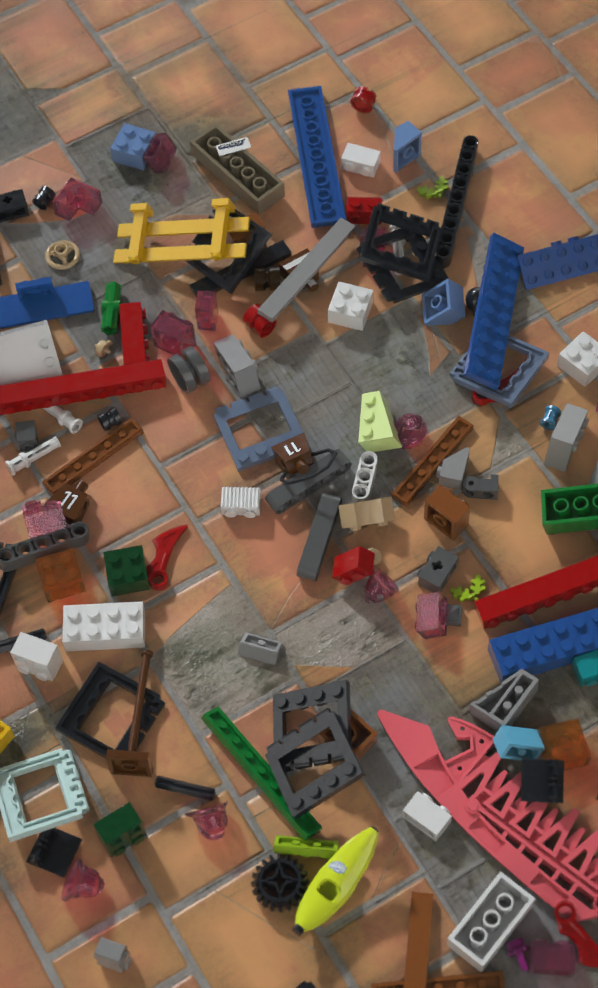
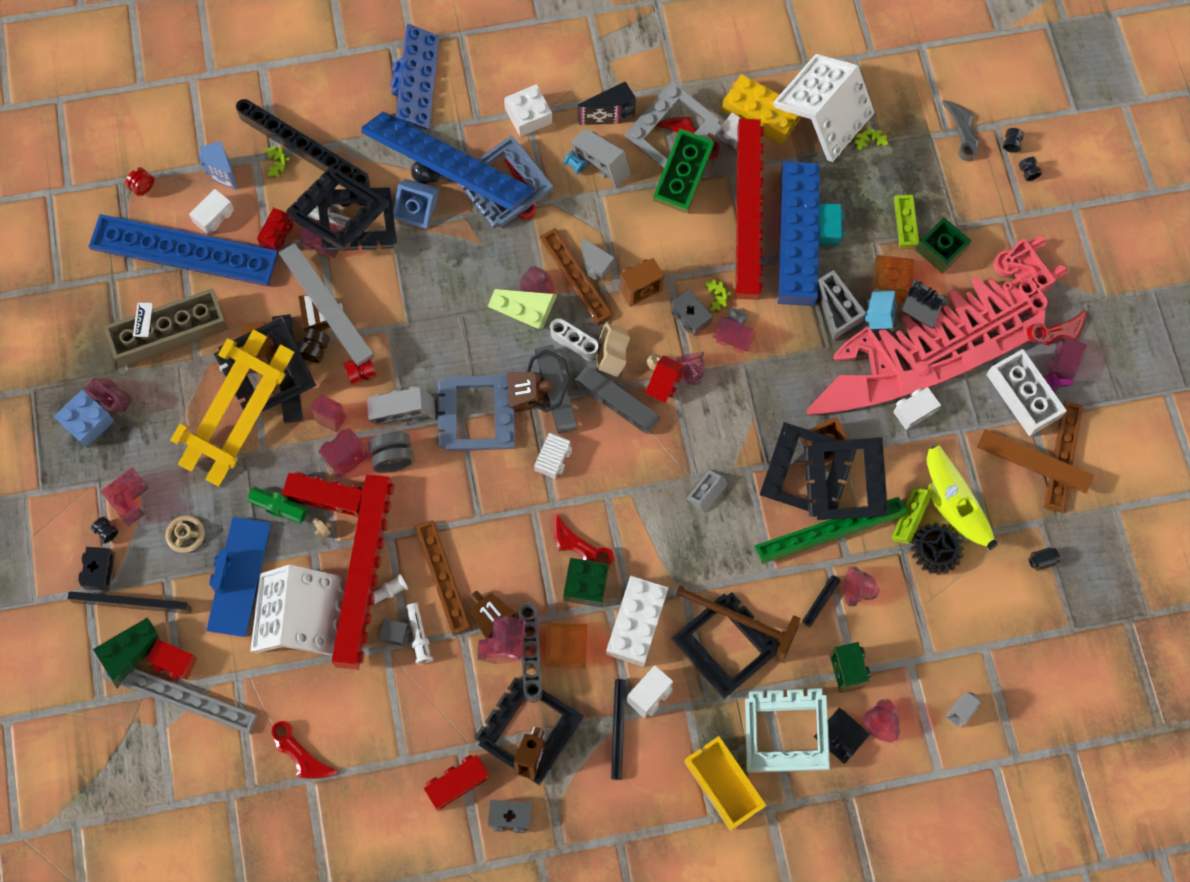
camera: 75 degrees left, 10 degrees up
black wheel [97,407,122,432] -> none
white brick [328,282,373,331] -> none
dark grey leg [462,474,499,500] -> none

